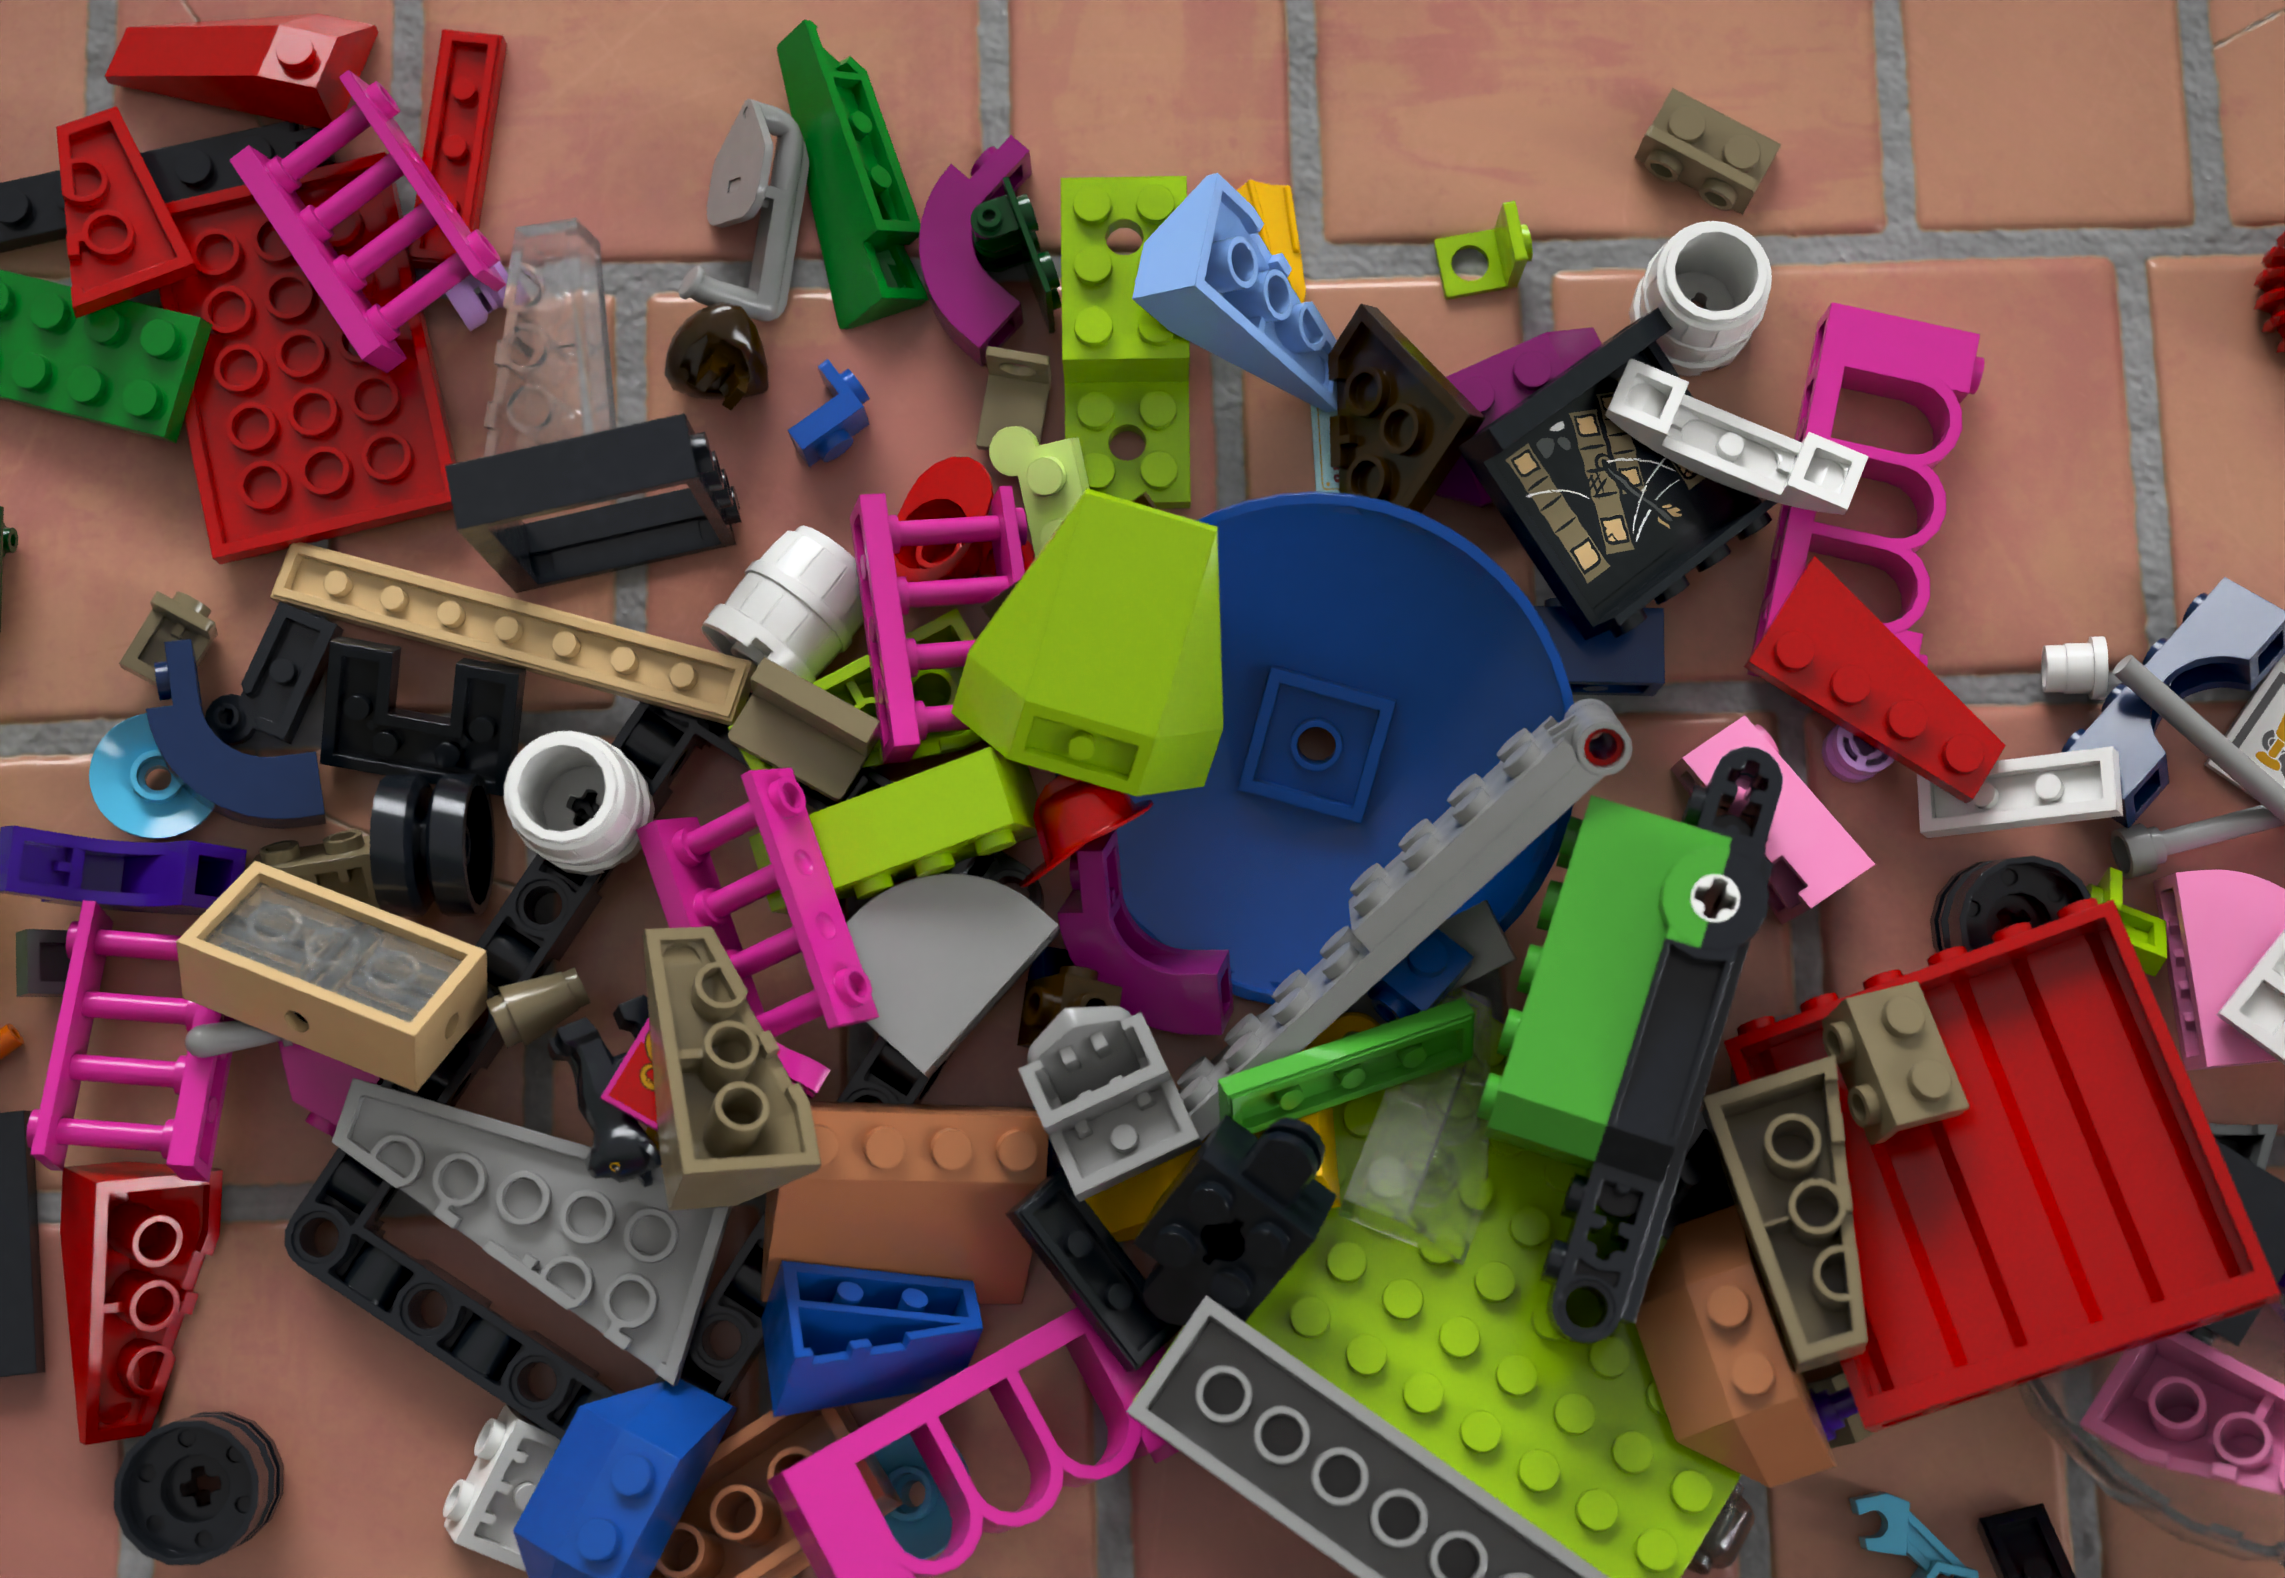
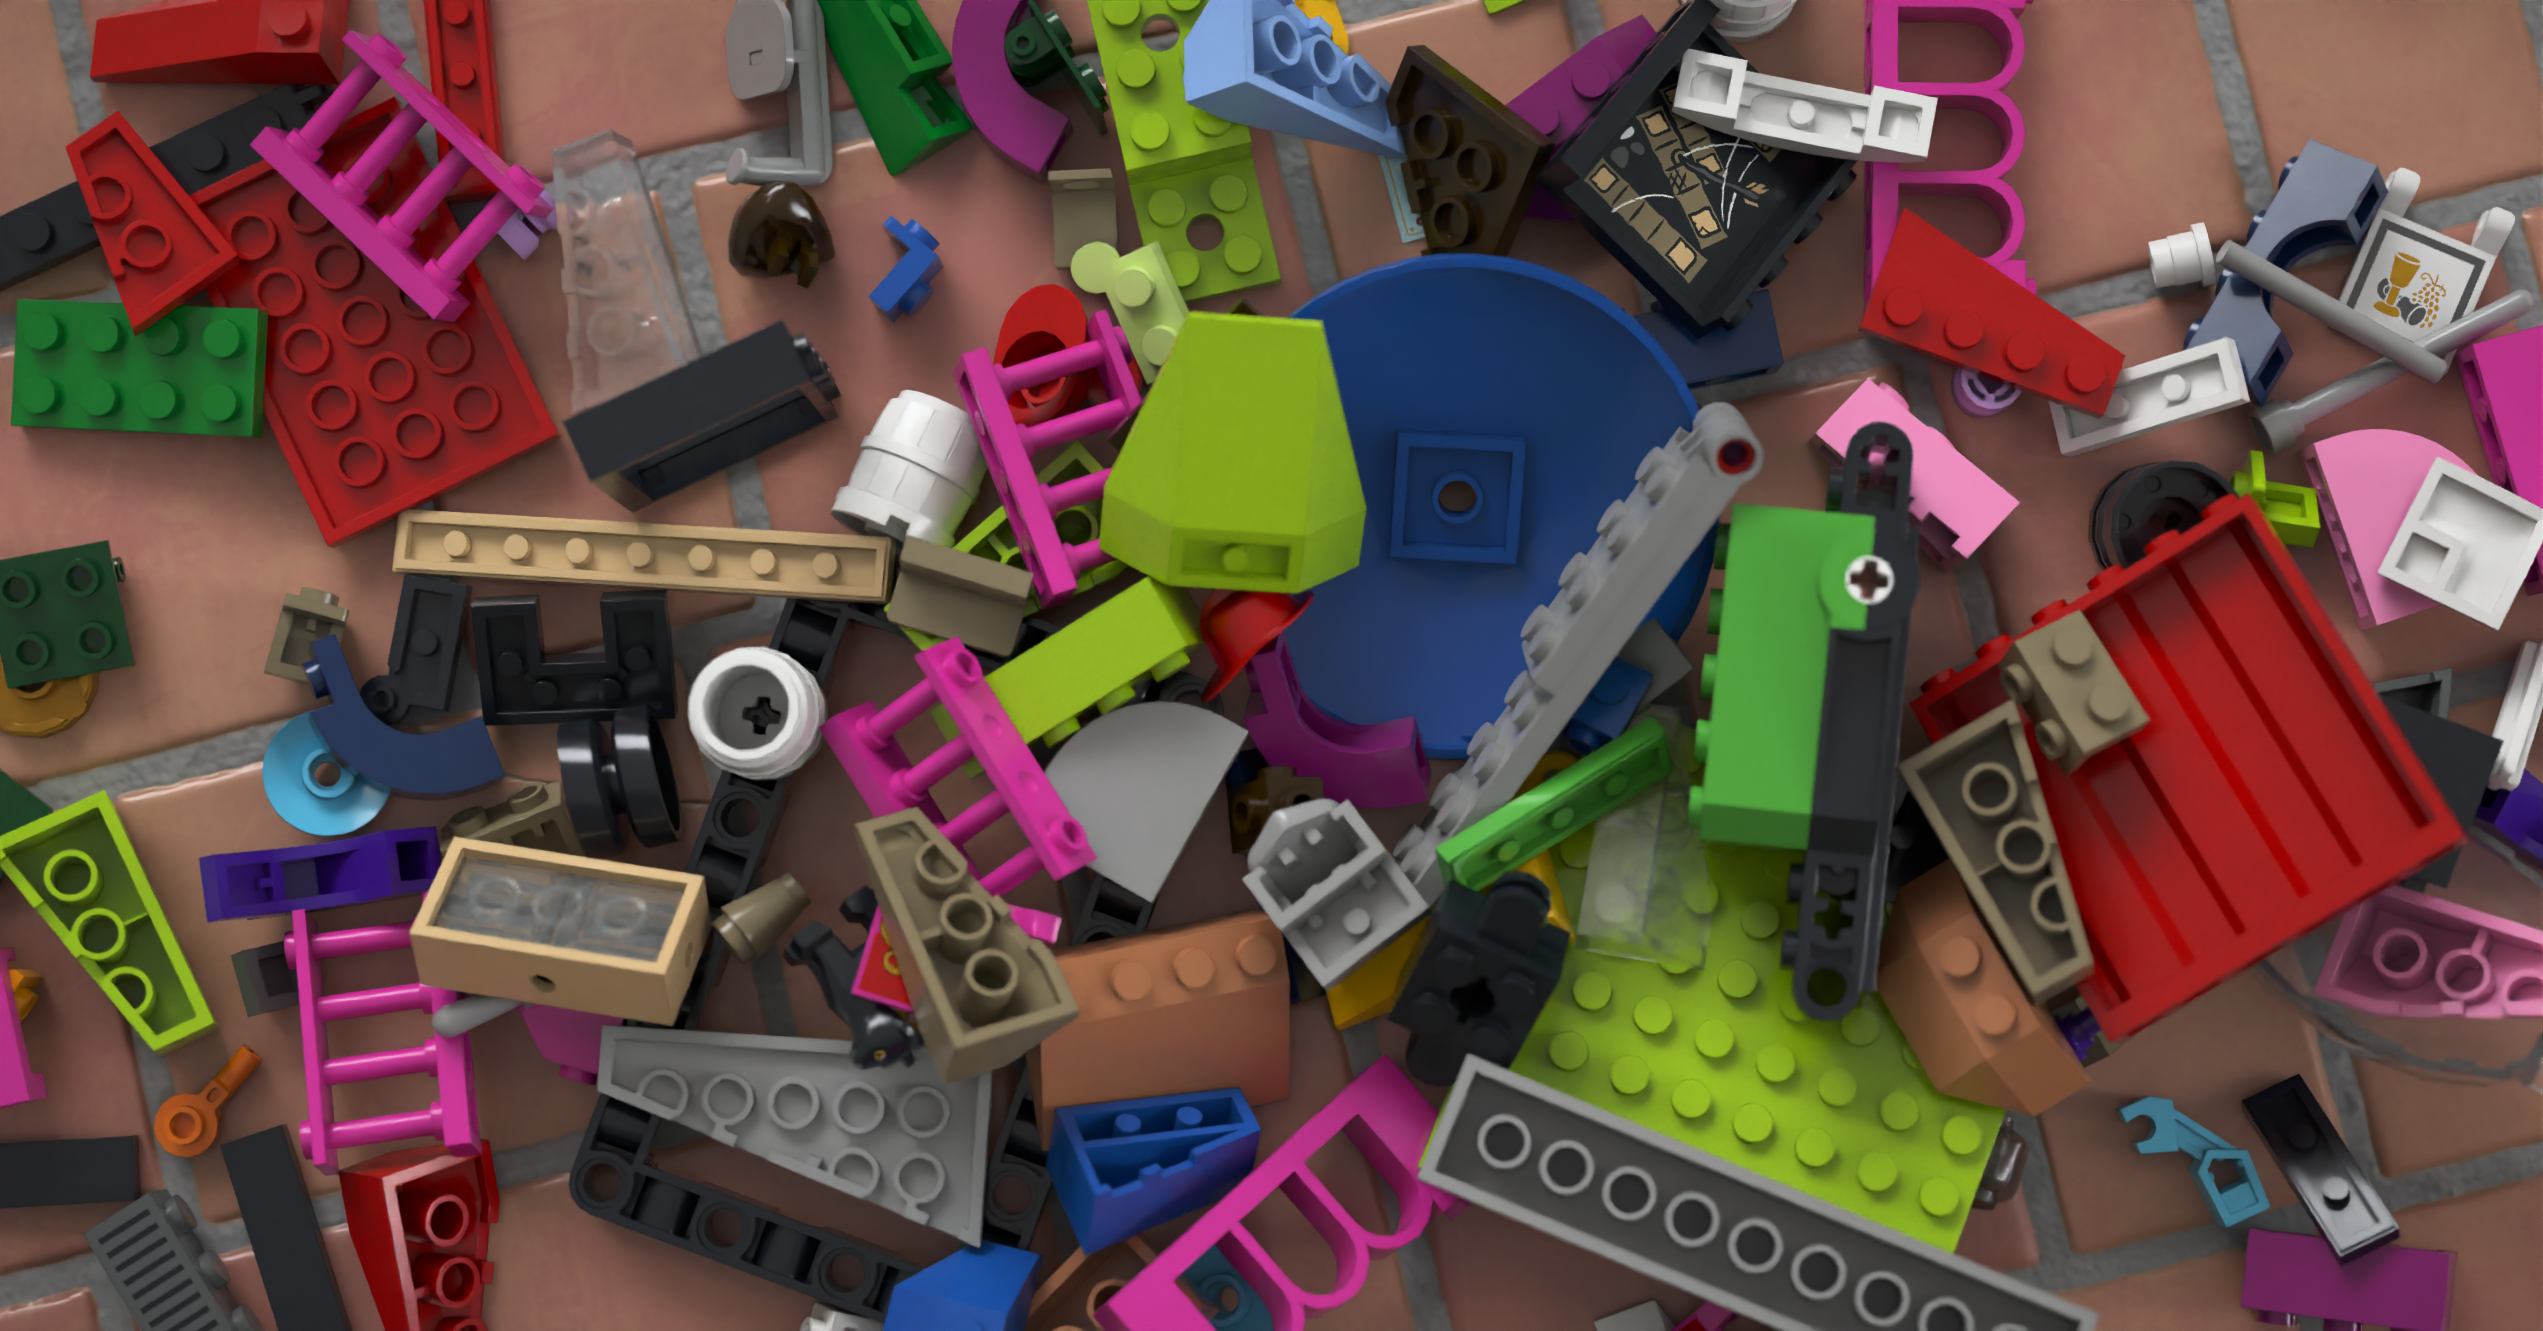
camera: 10 degrees left, 5 degrees up
black tile [1006,1170,1182,1372] -> none

